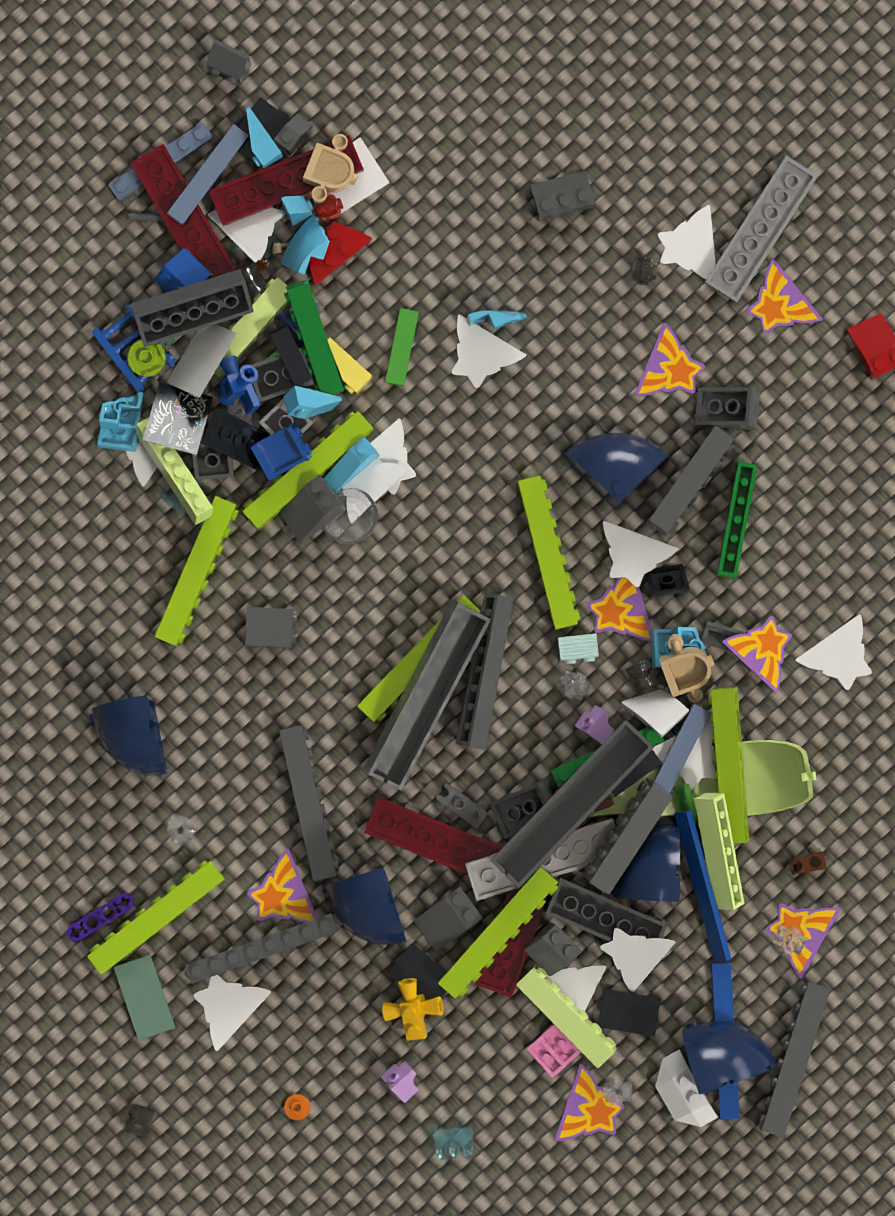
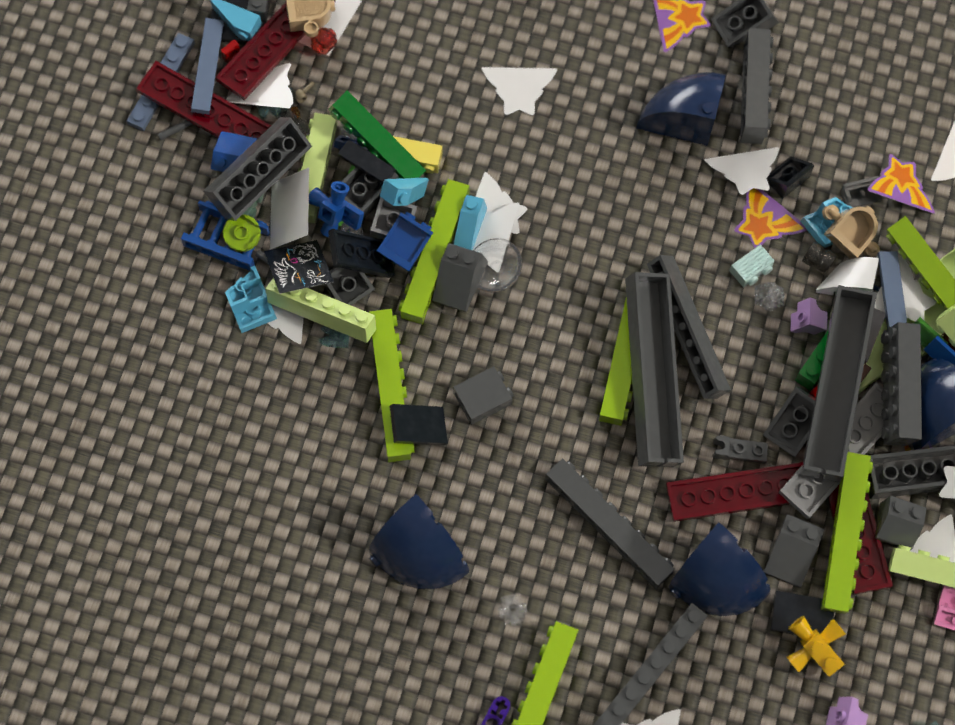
camera: 30 degrees left, 15 degrees down
sticker [247,849,317,923] -> none
medium azure slope [280,215,329,274] -> none
medium azure slope [281,196,314,226] -> none
red wing [309,221,372,286] -> none
bright green tile [385,308,419,387] -> none
medium azure slope [467,311,527,330] -> none
lime brick [518,476,580,631] -> none
green brick [716,462,757,580] -> none
none -> red tile [221,39,240,63]
none -> black tile [389,404,448,446]

